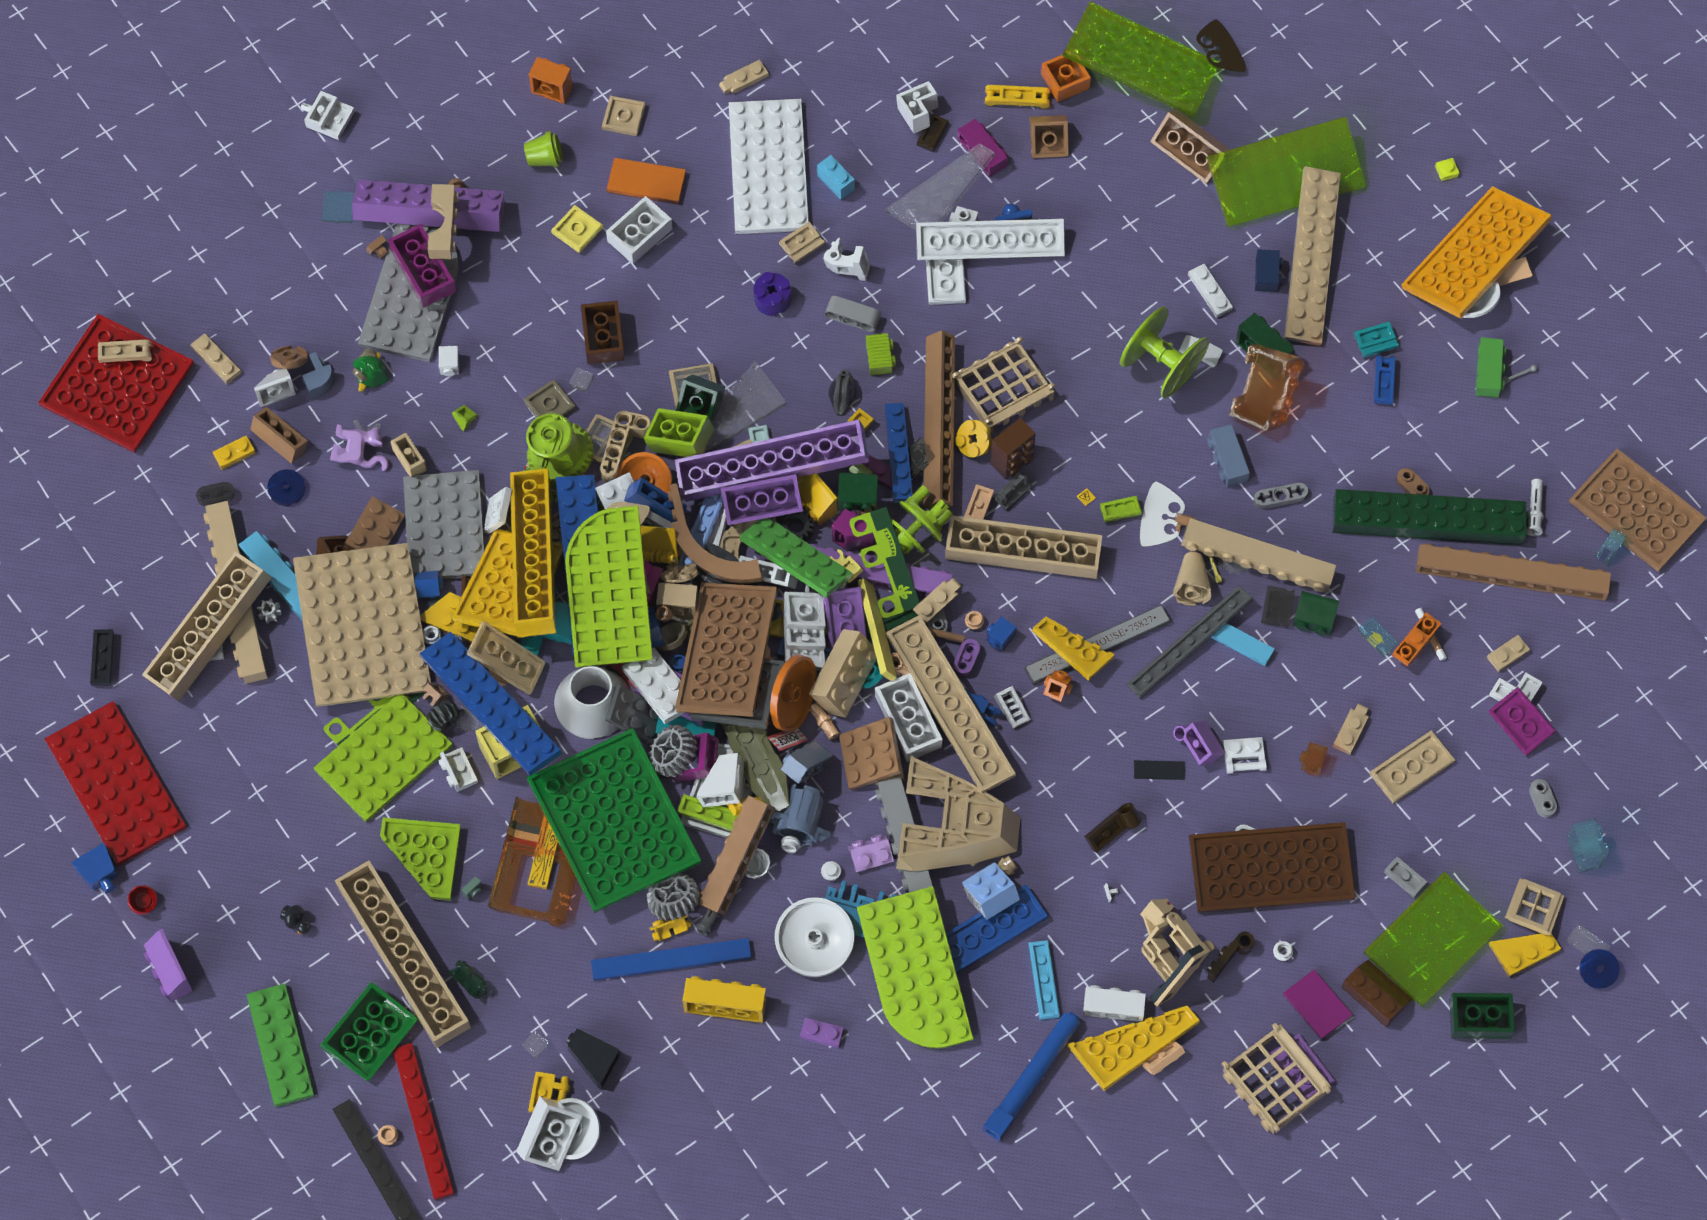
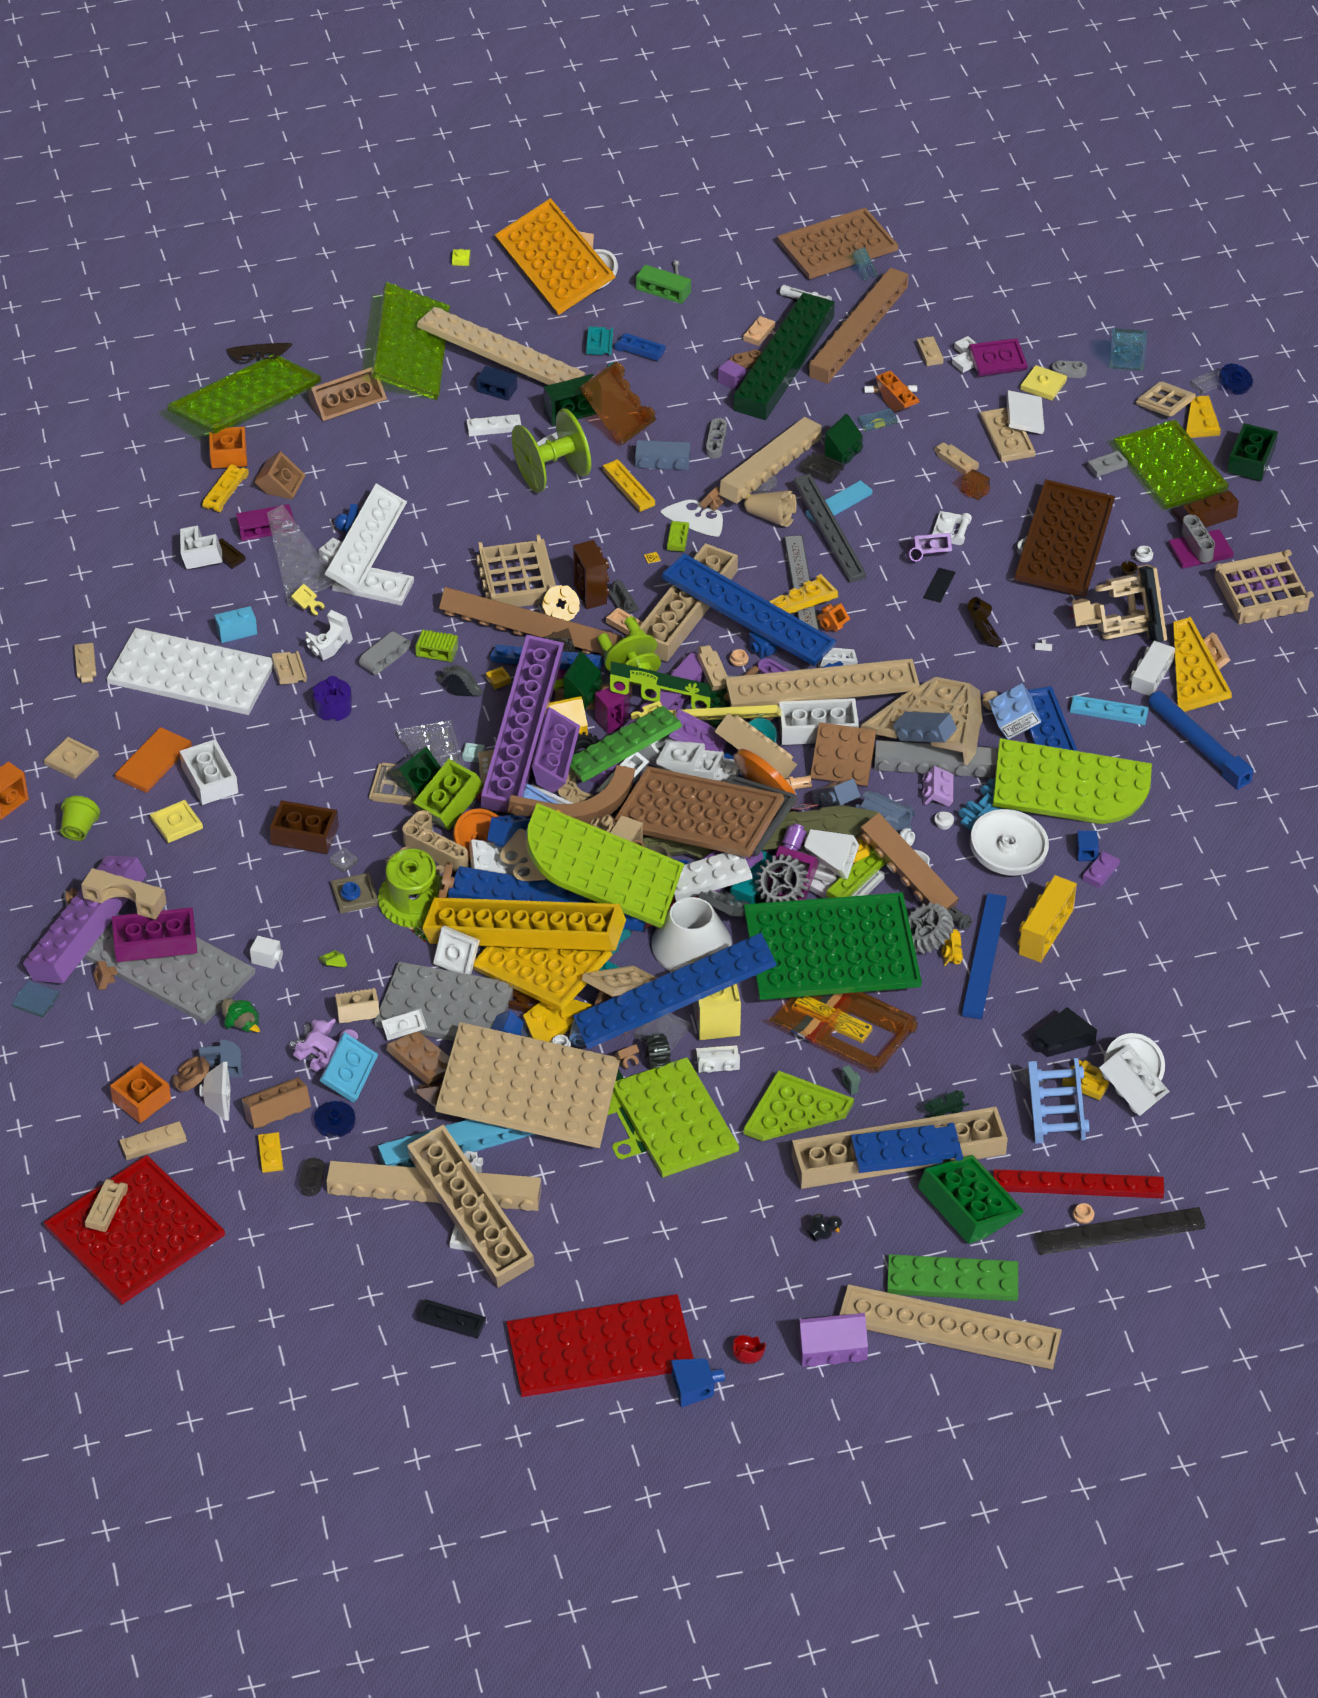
camera: 70 degrees left, 20 degrees down
none -> orange brick [110,1062,171,1124]
none -> light yellow plate [291,584,325,617]
none -> medium azure tile [319,1032,378,1103]
none -> blue plate [341,882,361,900]
none -> white plate [381,1008,427,1040]
none -> medium nougat plate [438,862,455,898]
none -> yellow plate [603,459,655,512]
none -> blue plate [662,553,836,666]
none -> medium lavender brick [717,360,746,390]
none -> light nougat plate [743,316,775,346]
none -> medium lavender brick [782,823,807,851]
none -> tan plate [840,1284,1062,1370]
none -> blue hinge [851,1123,964,1173]
none -> sand blue brick [893,712,957,743]
none -> white tile [1006,390,1044,434]
none -> light yellow plate [1020,365,1067,401]
none -> light blue fence [1028,1058,1089,1144]
none -> blue brick [1076,831,1099,861]
none -> light grey beam [1182,515,1215,563]

